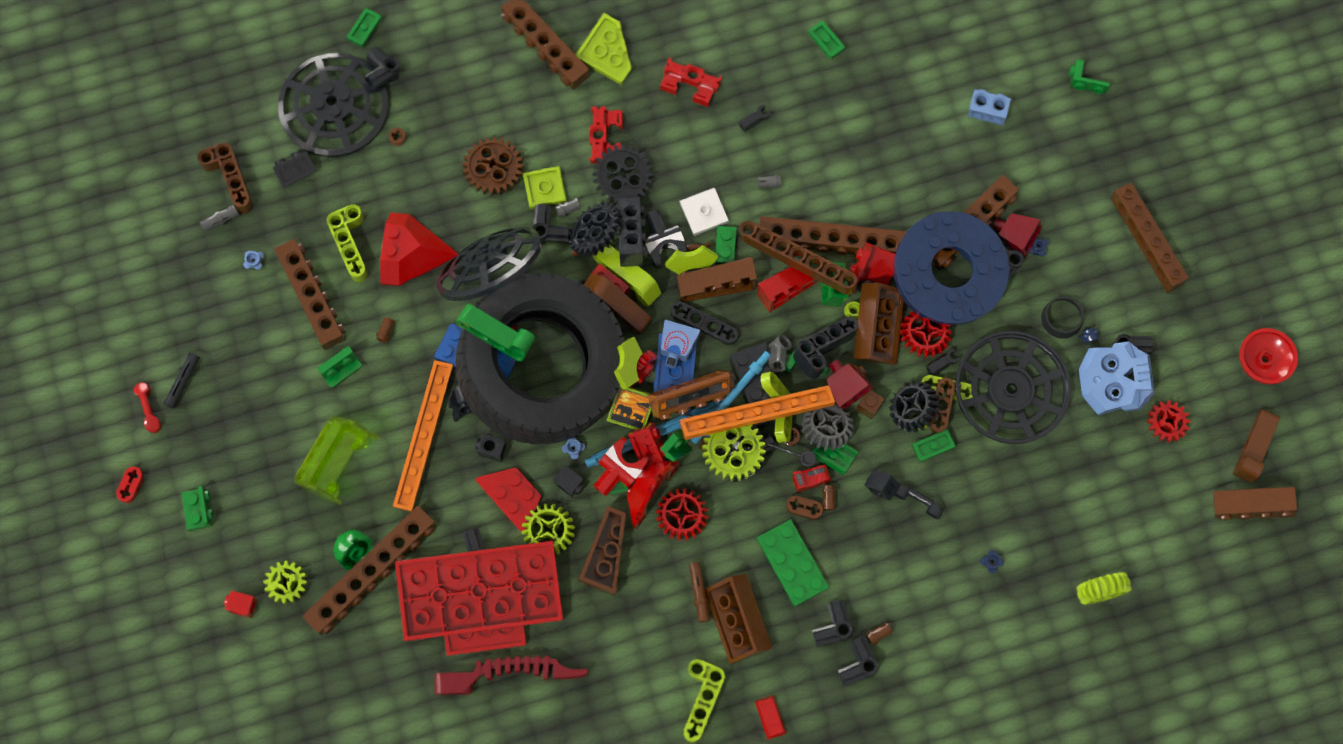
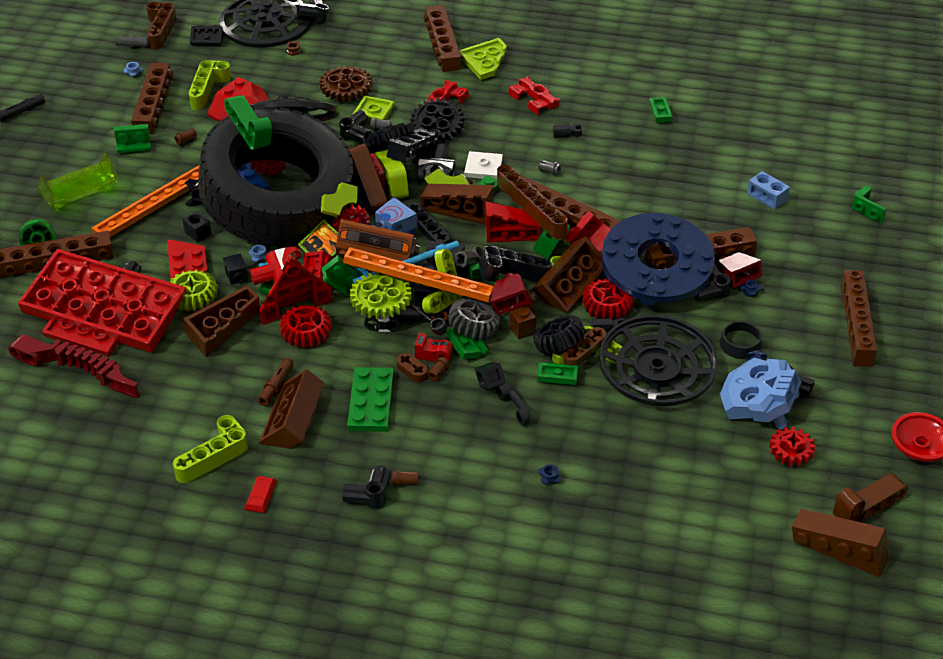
camera: 30 degrees right, 30 degrees down
black piece [812,600,852,647] -> none
lime gear [1077,572,1131,605] -> none

